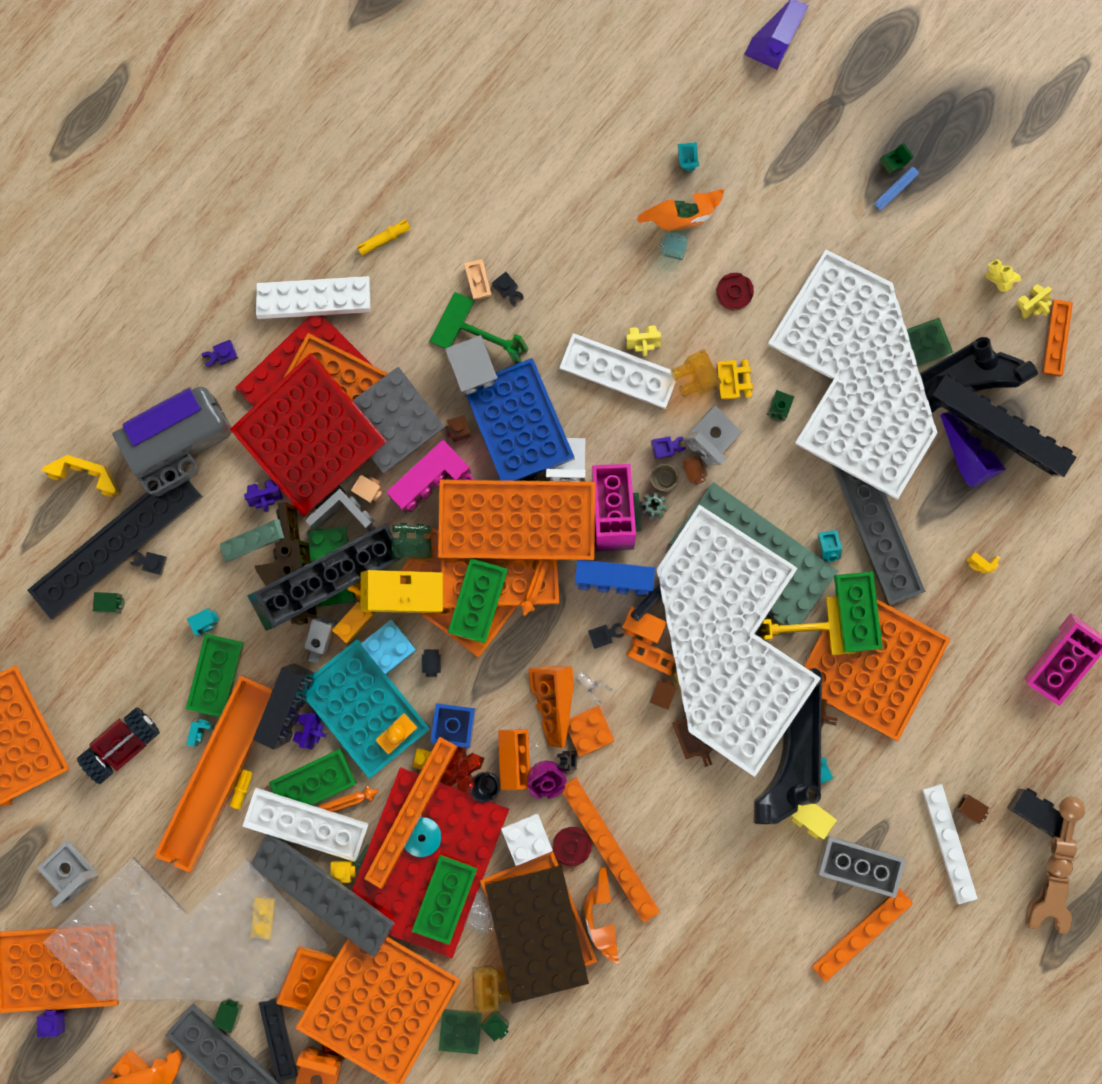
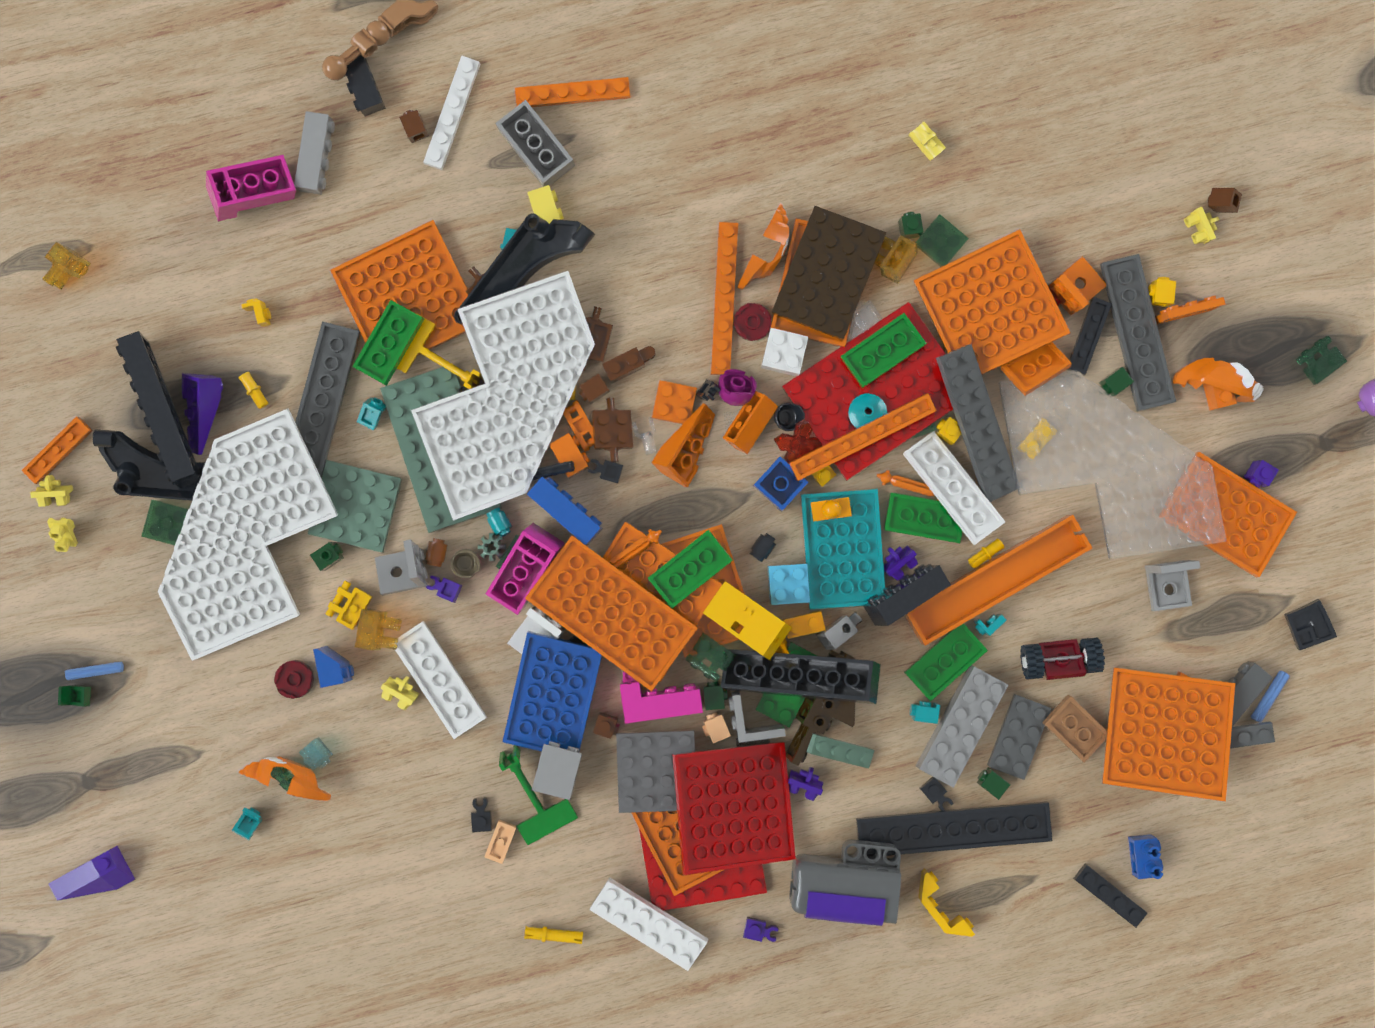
camera: 145 degrees left, 5 degrees up
none -> yellow axle [239,372,268,409]
none -> light grey brick [294,111,335,195]
none -> sand green plate [308,460,402,553]
none -> blue slope [313,646,354,688]
none -> teal brick [486,507,513,537]
none -> reddish brown plate [592,397,633,463]
none -> reddish brown brick [602,346,656,384]
none -> dark green brick [703,681,728,711]
none -> light grey brick [916,665,1008,788]
none -> dark grey plate [987,694,1051,780]
none -> medium nougat plate [1042,695,1107,763]

